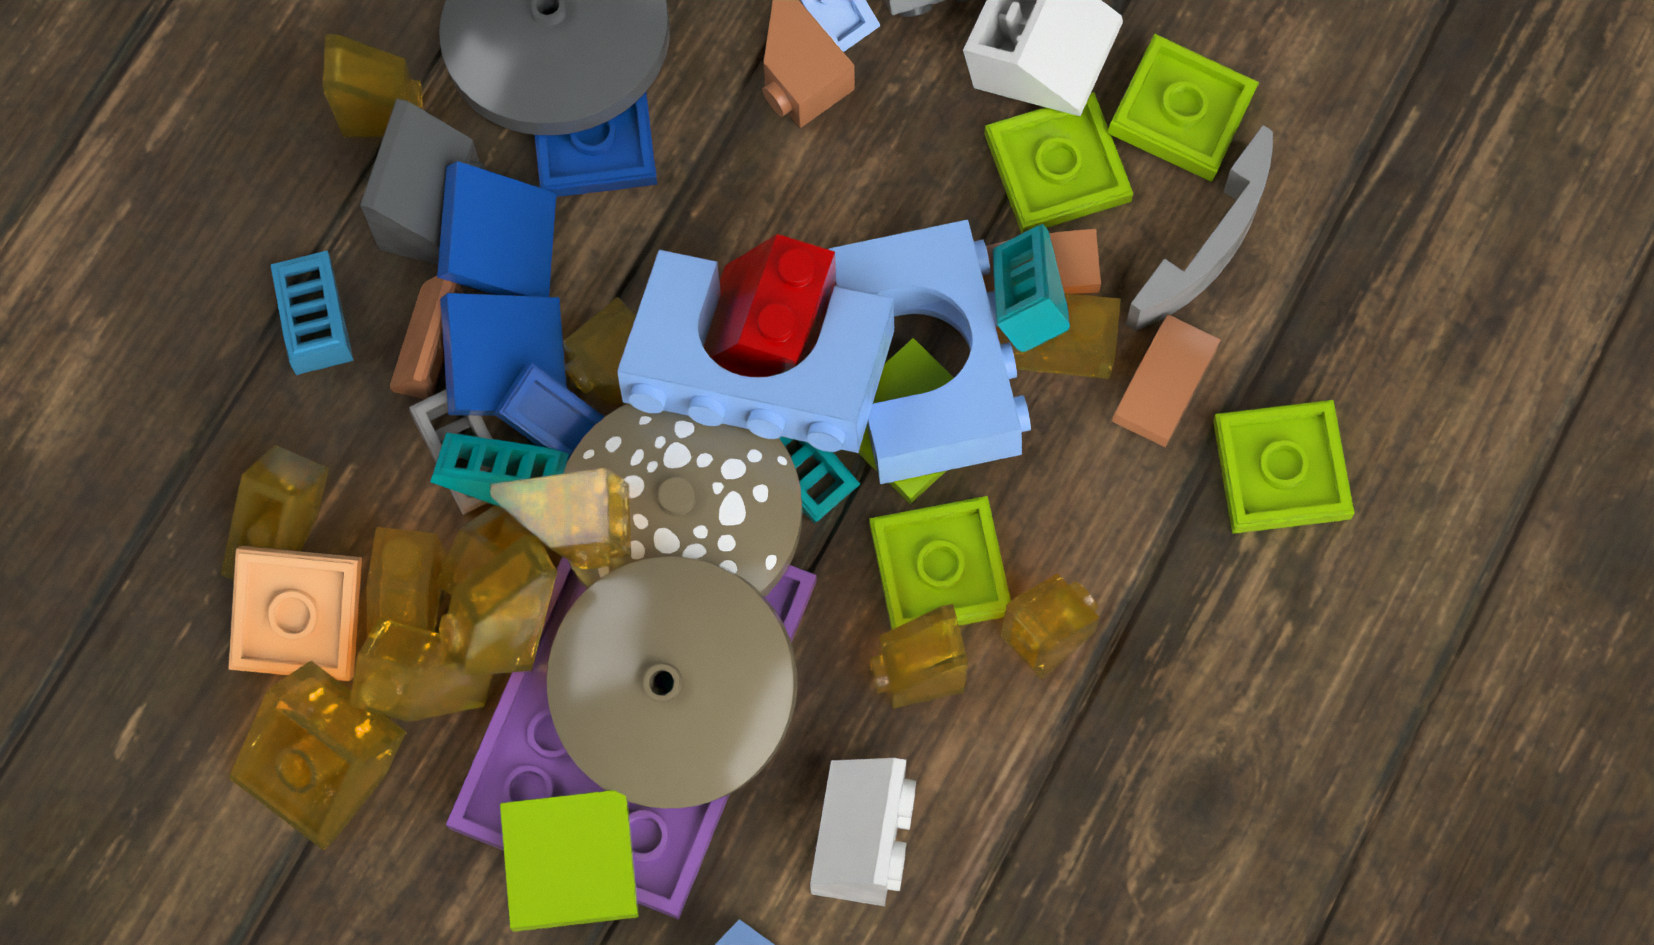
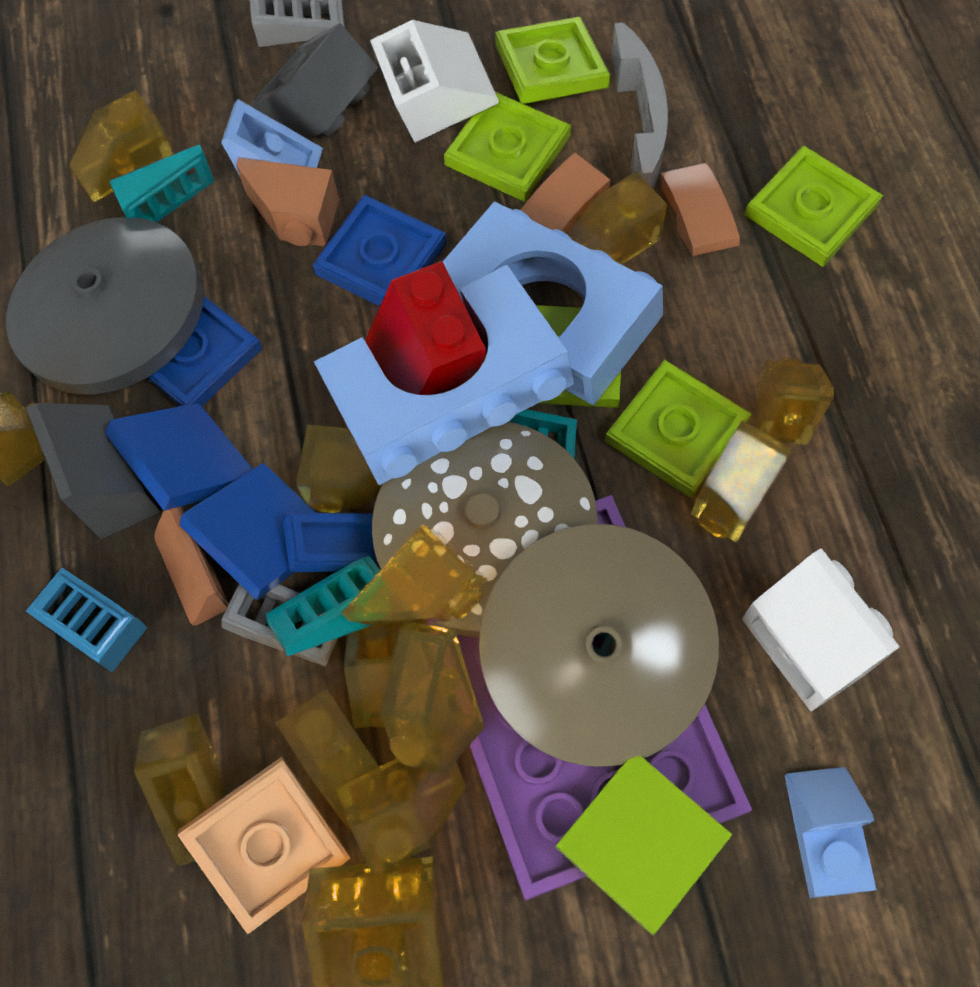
camera: 40 degrees left, 5 degrees down
teal slope [992,224,1070,352] -> none
none -> blue tile [312,195,447,306]

